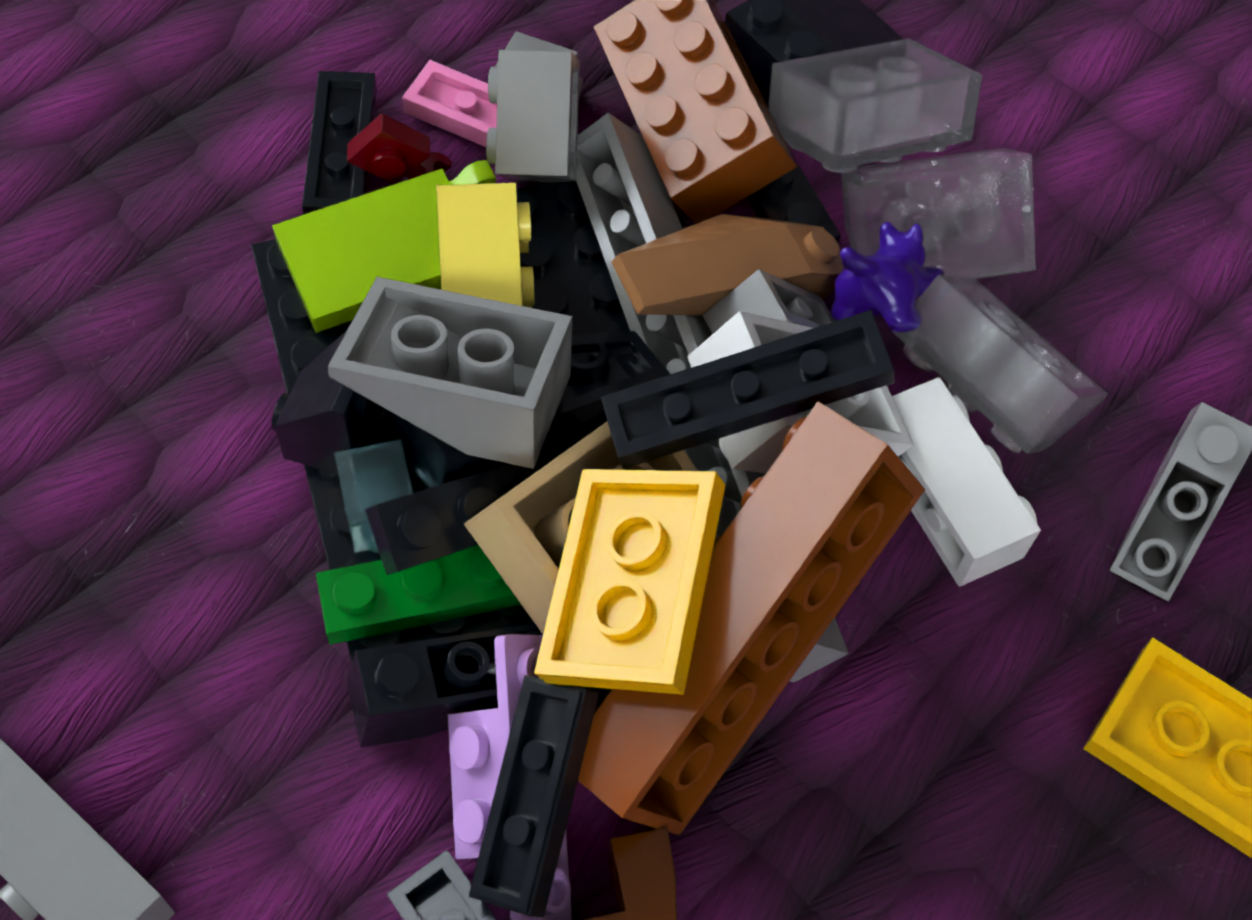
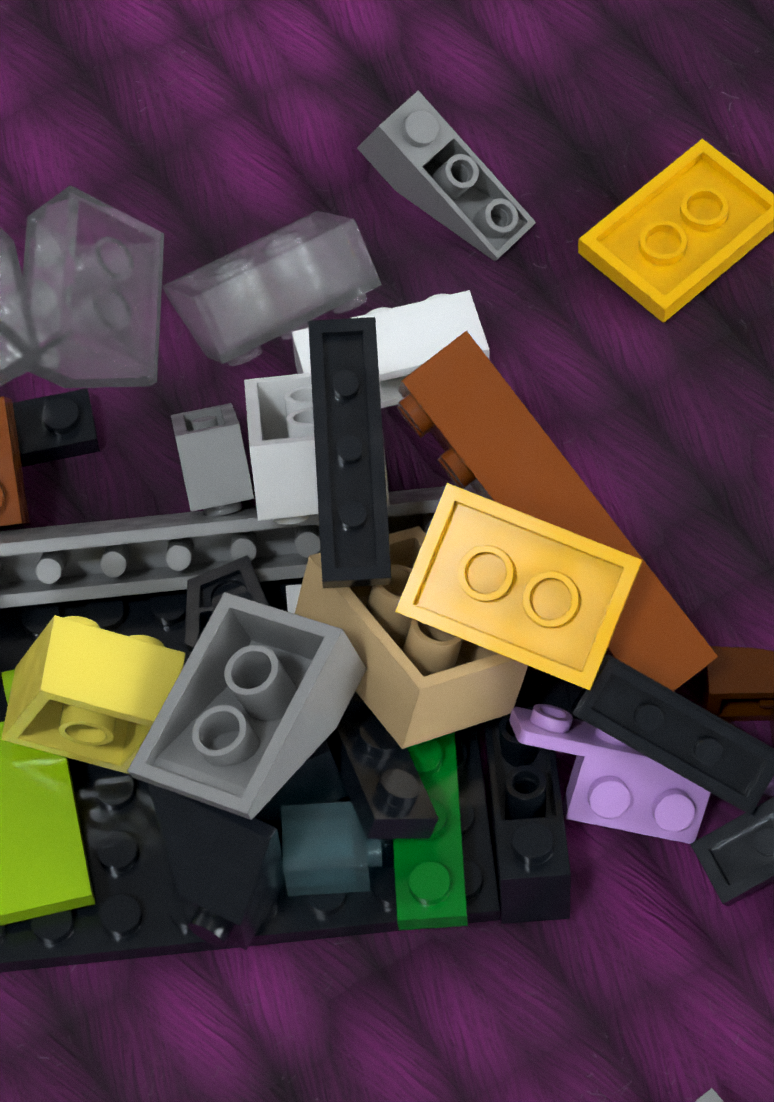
camera: 70 degrees left, 0 degrees up
medium nougat wedge [611,214,844,316] -> none
dark purple animal [830,222,945,332] -> none

